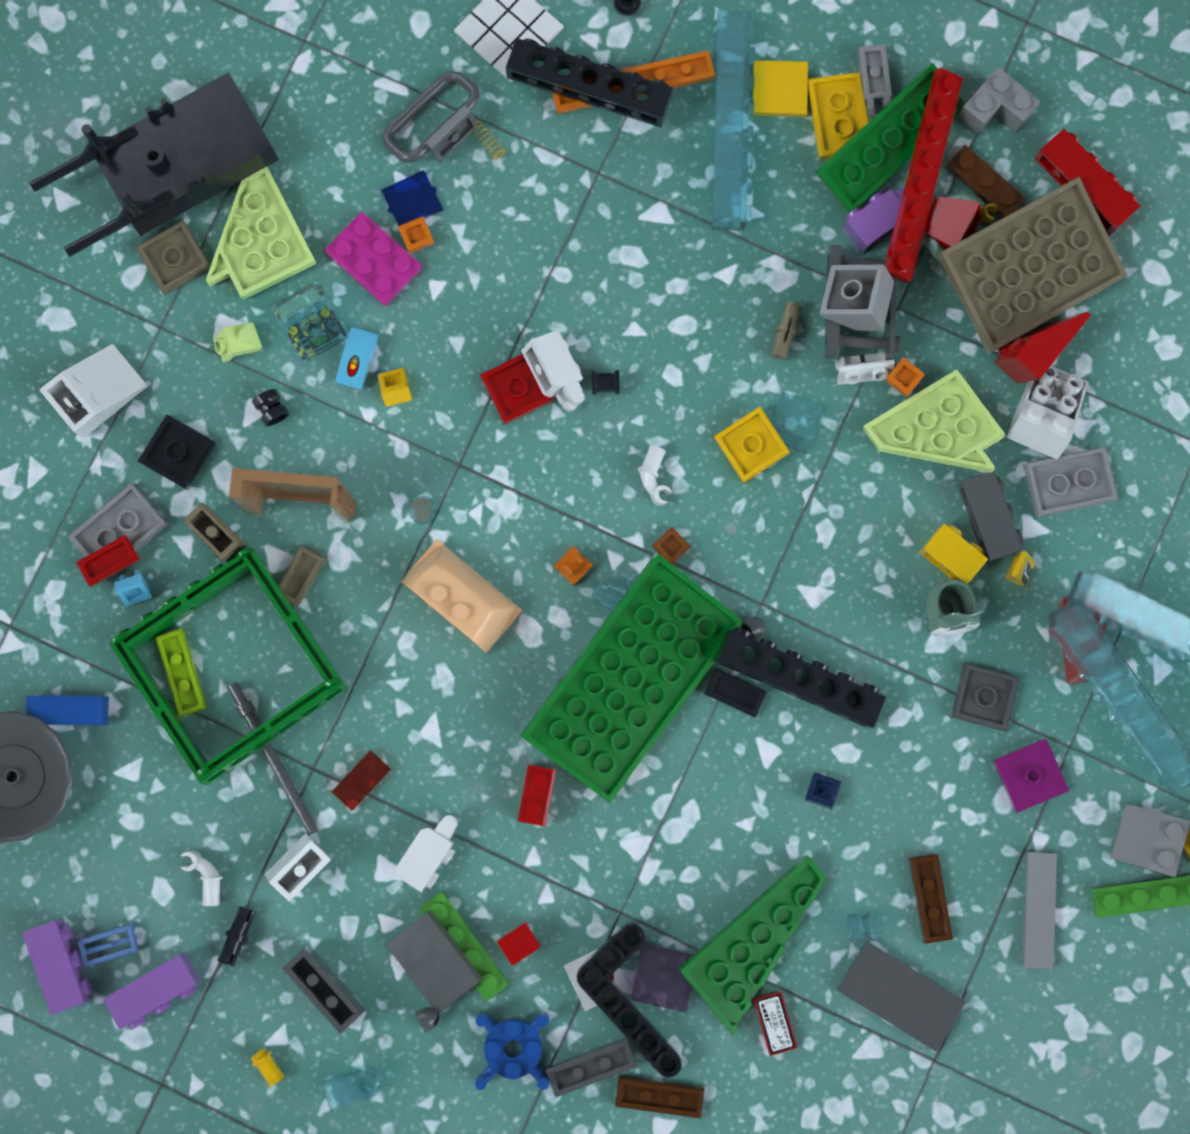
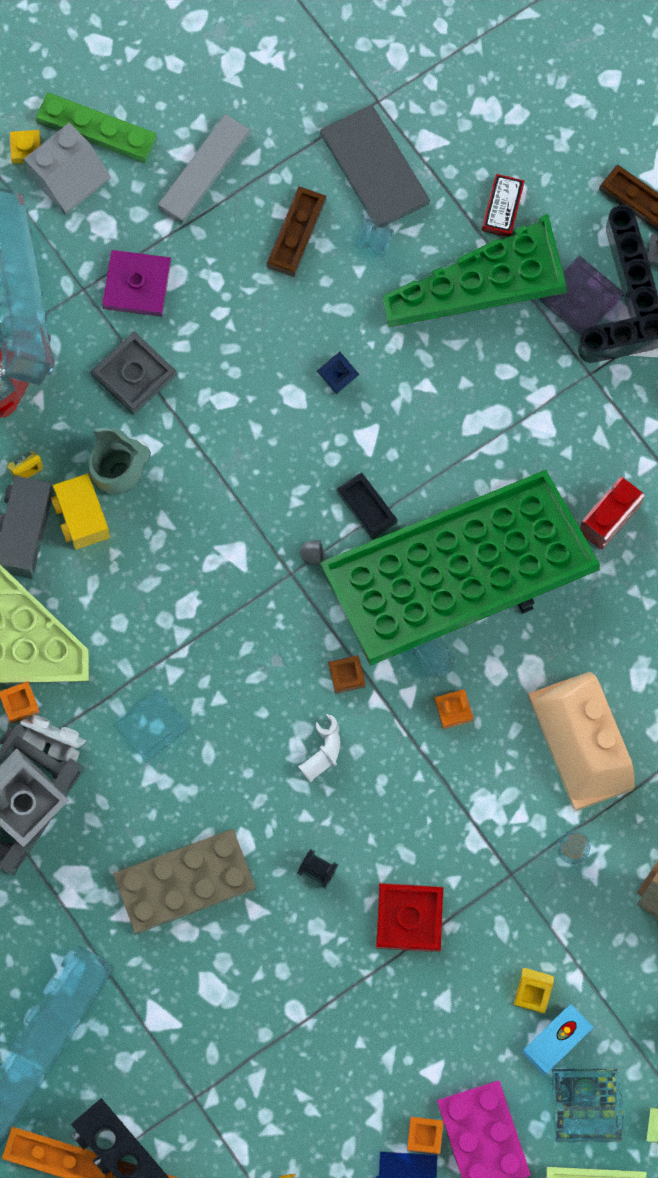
camera: 150 degrees left, 10 degrees down
white hinge [521,330,585,412] -> none
yellow tile [713,406,791,483] -> none
black brick [713,627,886,728] -> none
dark tan pin [770,302,802,360] -> none
none -> dark tan plate [113,829,256,935]

